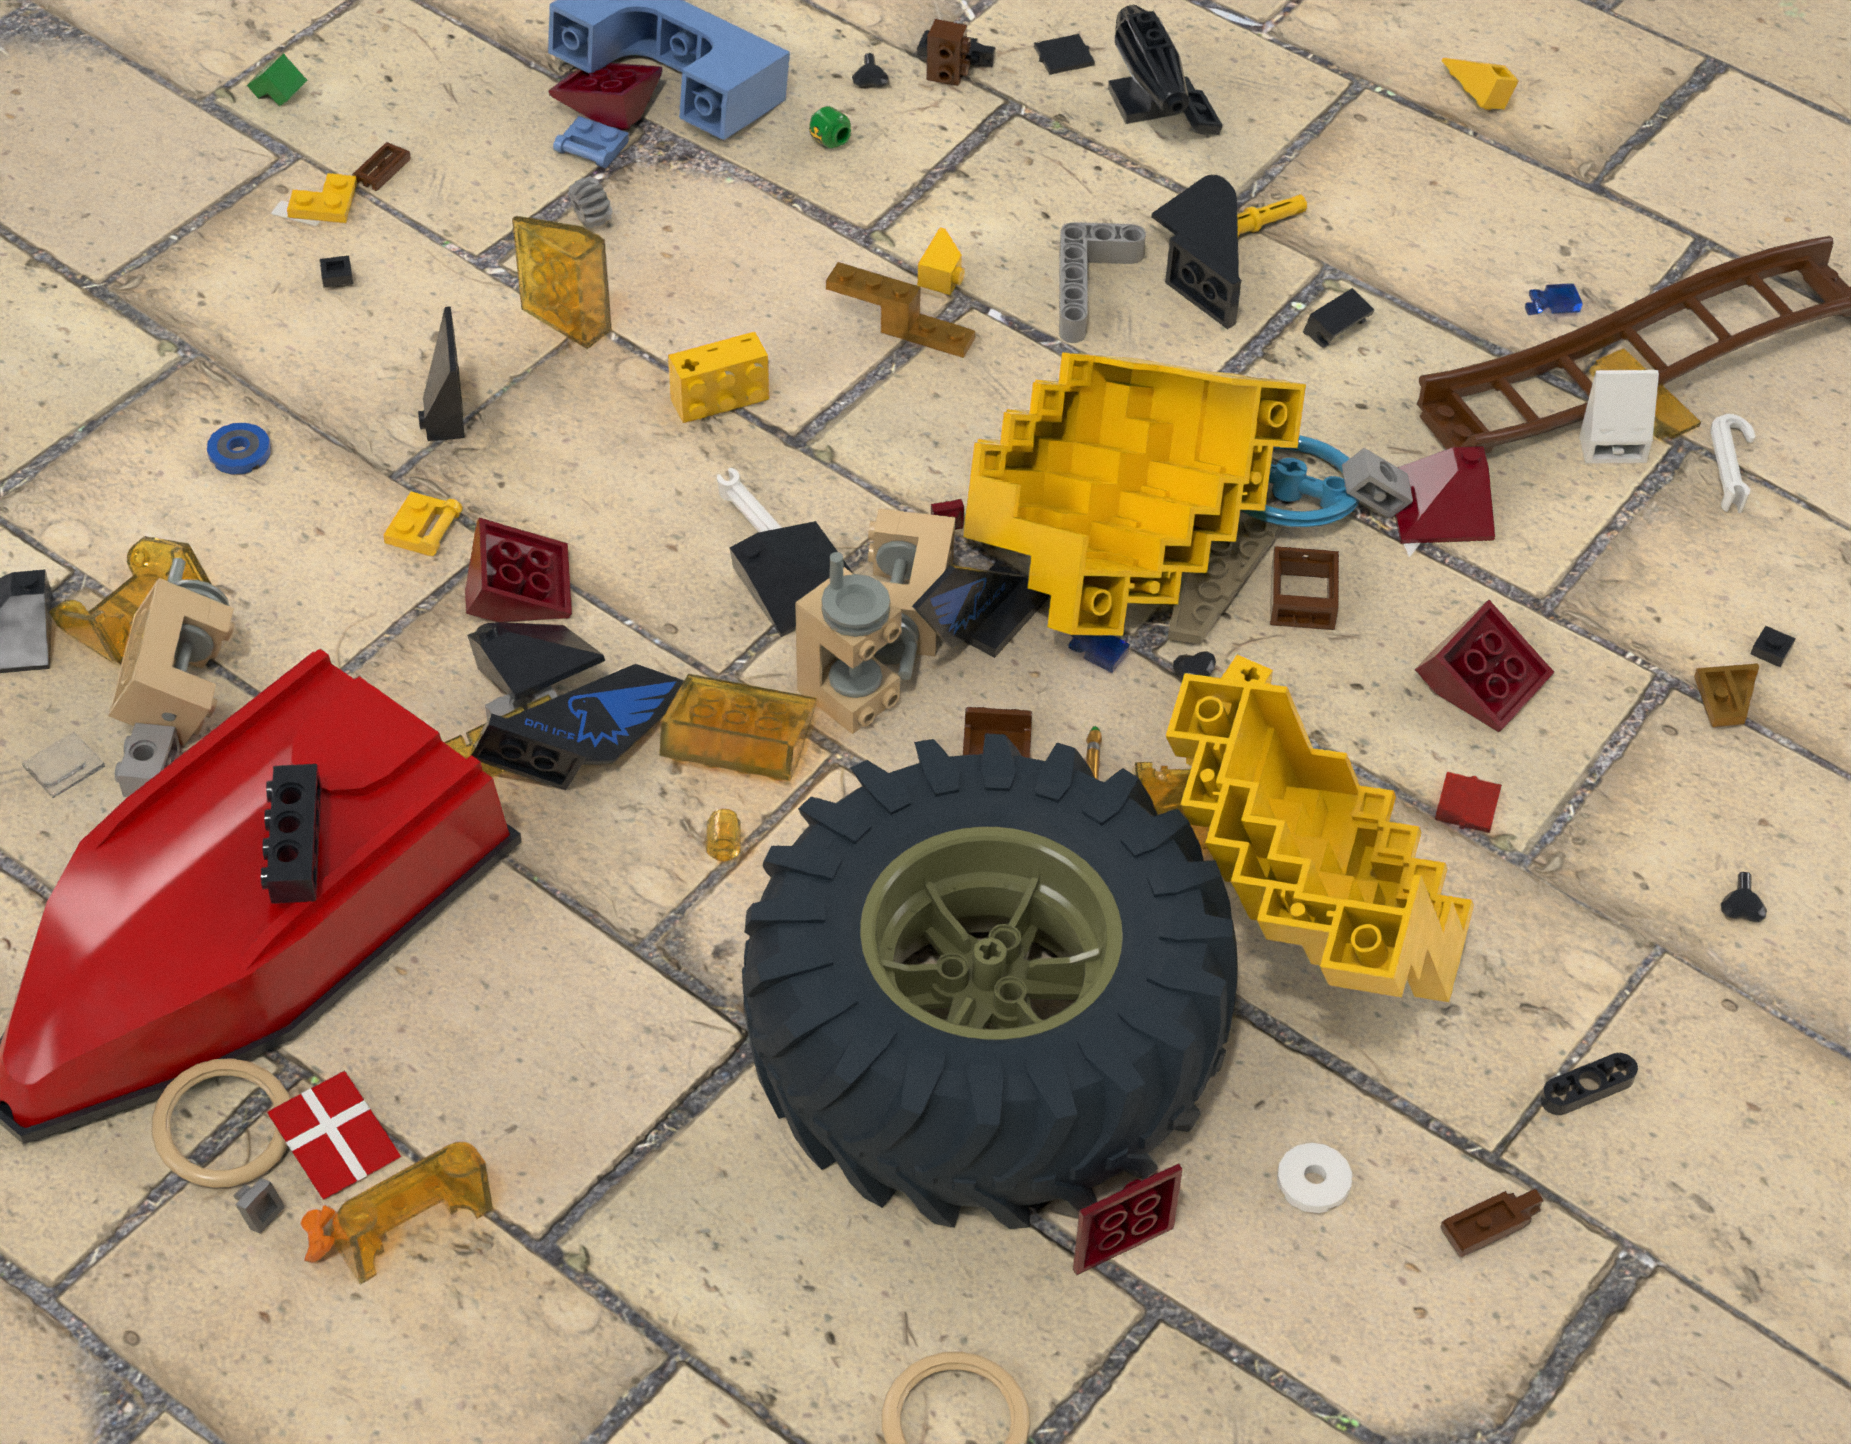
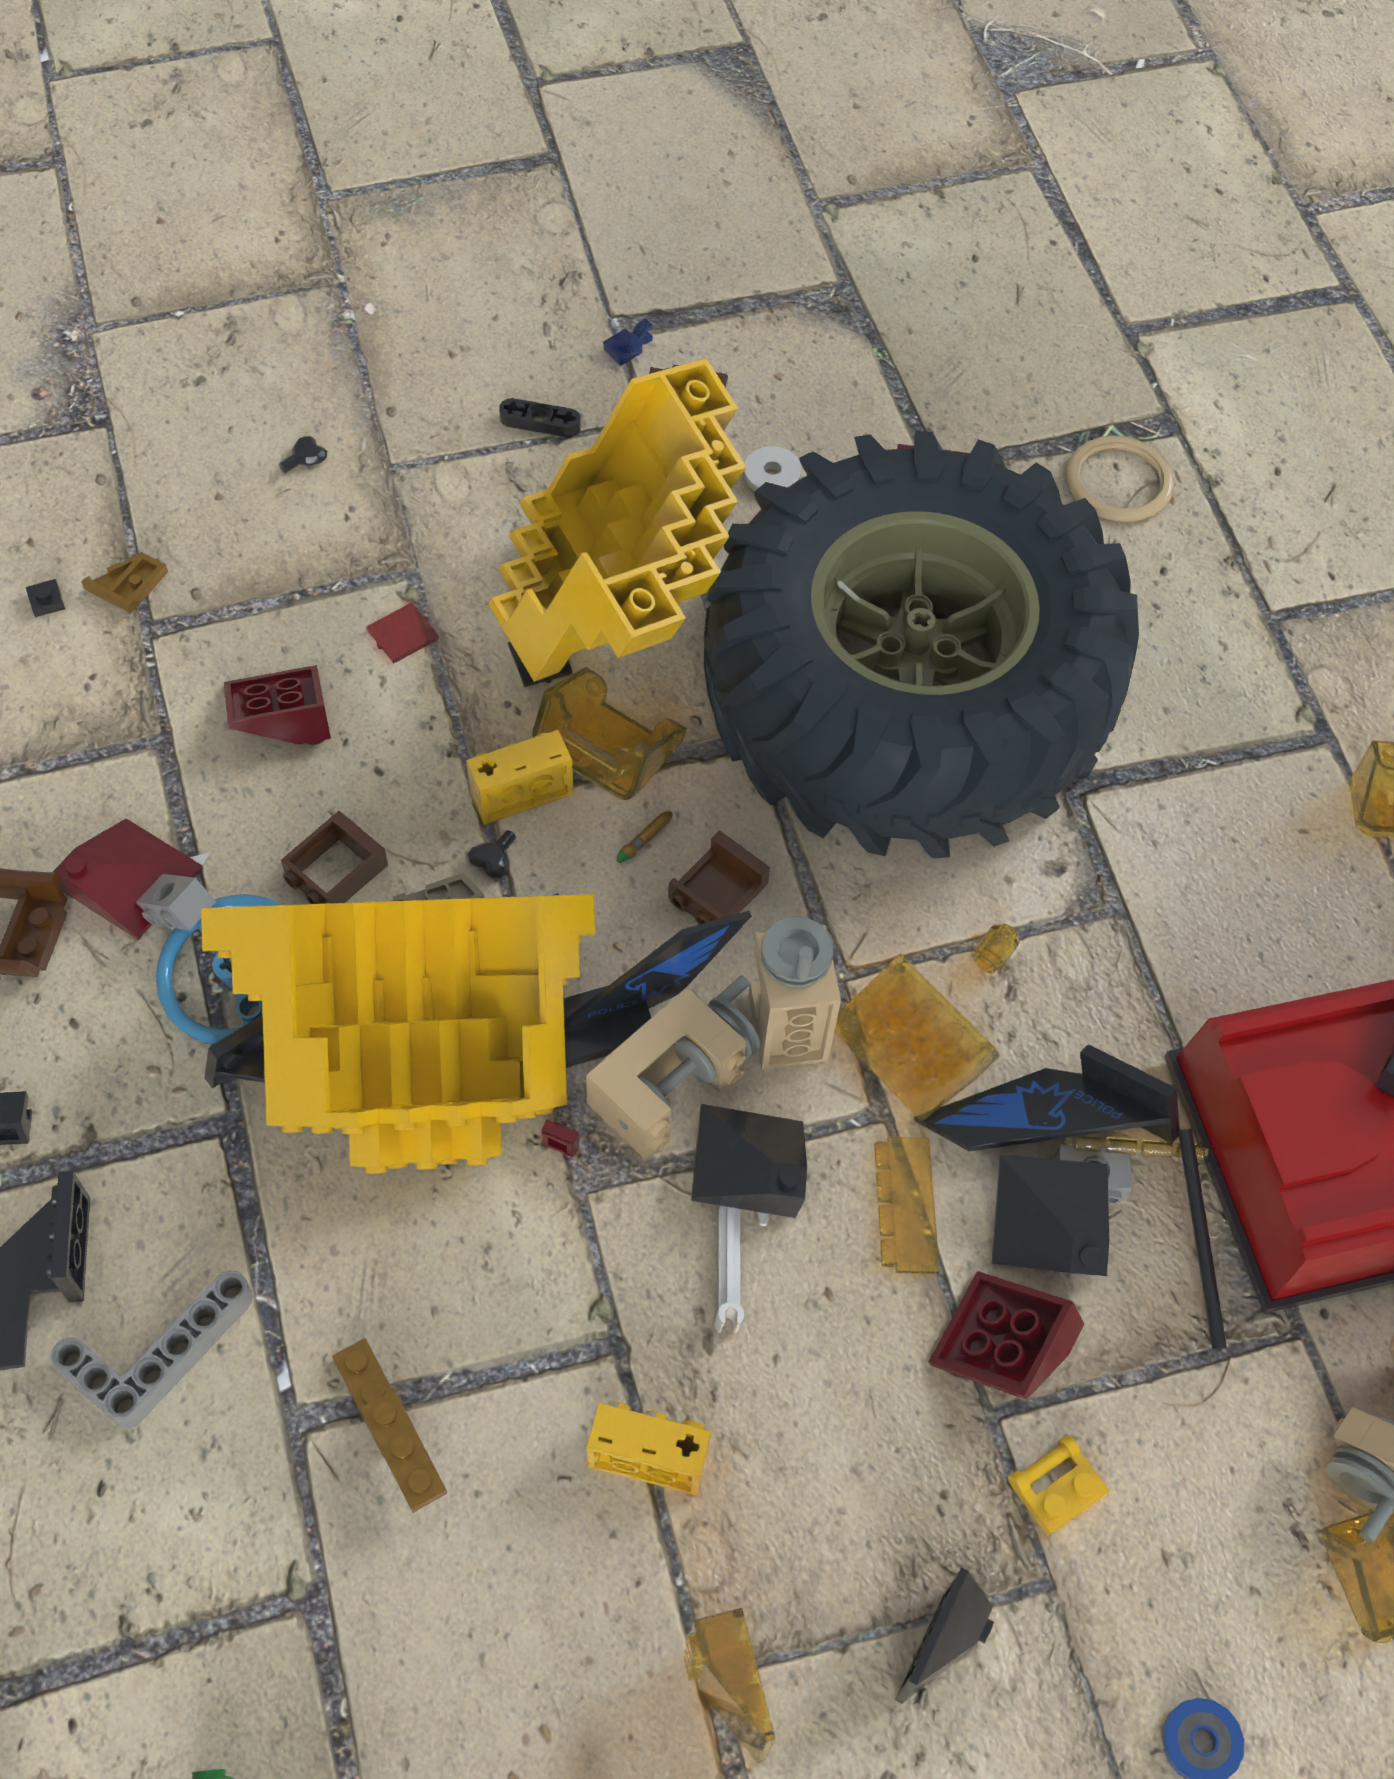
camera: 145 degrees left, 10 degrees up
yellow slope [917,227,965,295] -> none
none -> clear blue plate [603,318,653,366]
none -> clear yellow windscreen [874,1136,940,1274]
none -> black piece [1178,1129,1227,1349]

